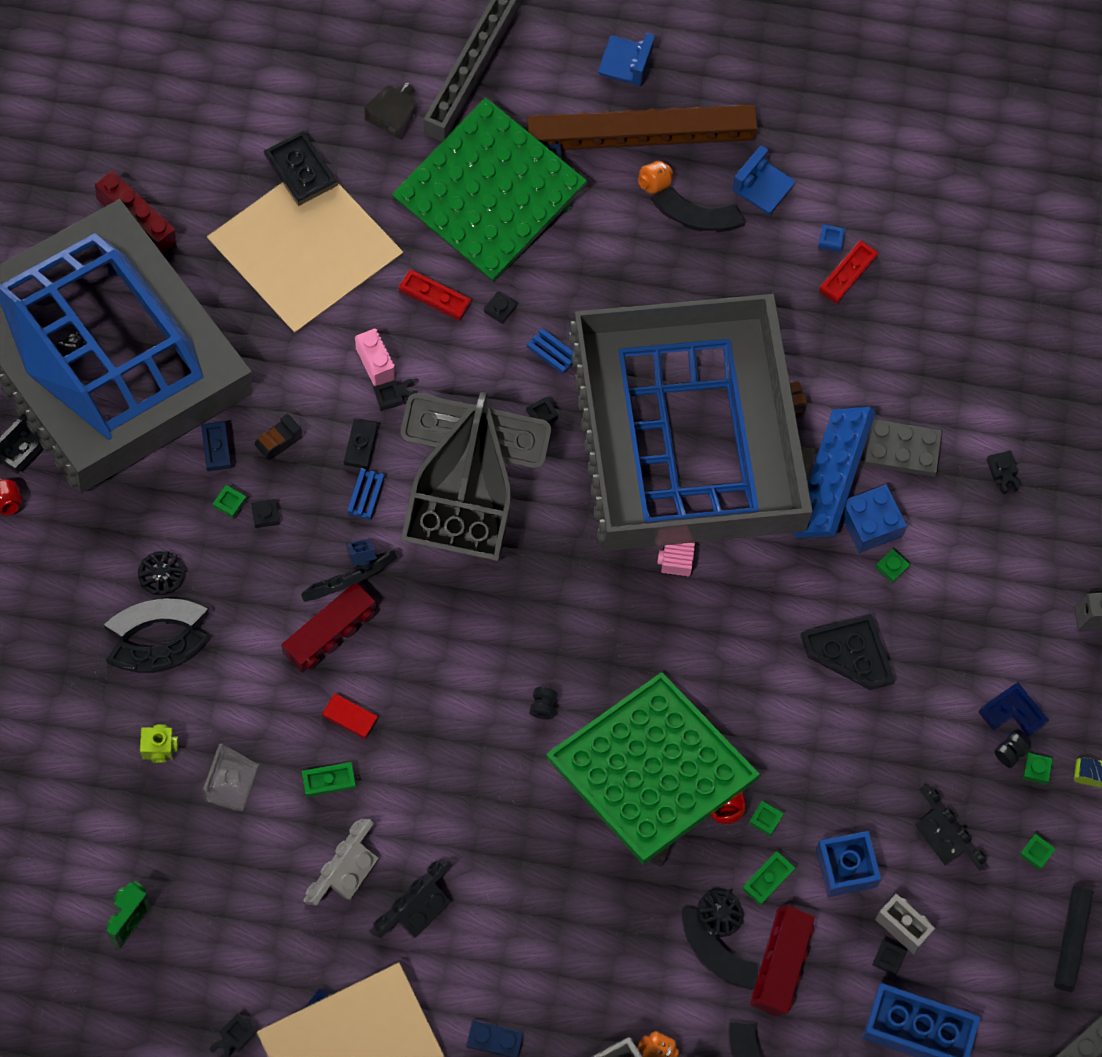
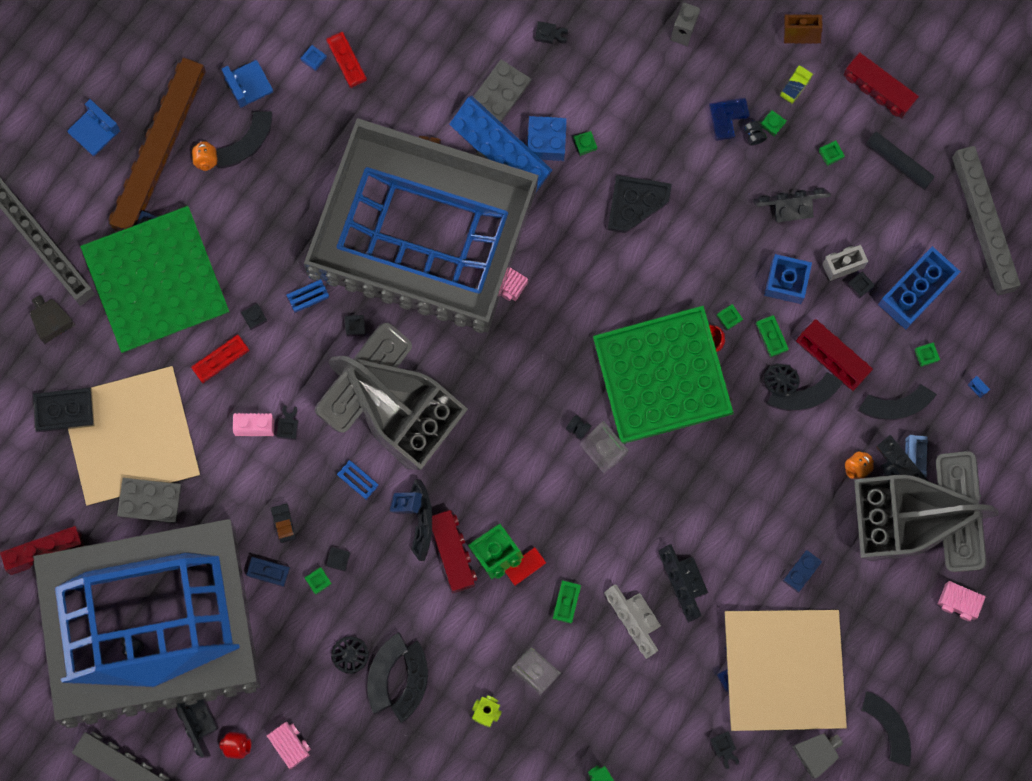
camera: 65 degrees left, 10 degrees up
black plate [344,419,378,469] -> none
none -> dark grey plate [117,478,182,523]
none -> bright pink brick [267,722,311,770]
none -> green plate [468,524,524,580]
none -> clear slope [580,421,629,473]

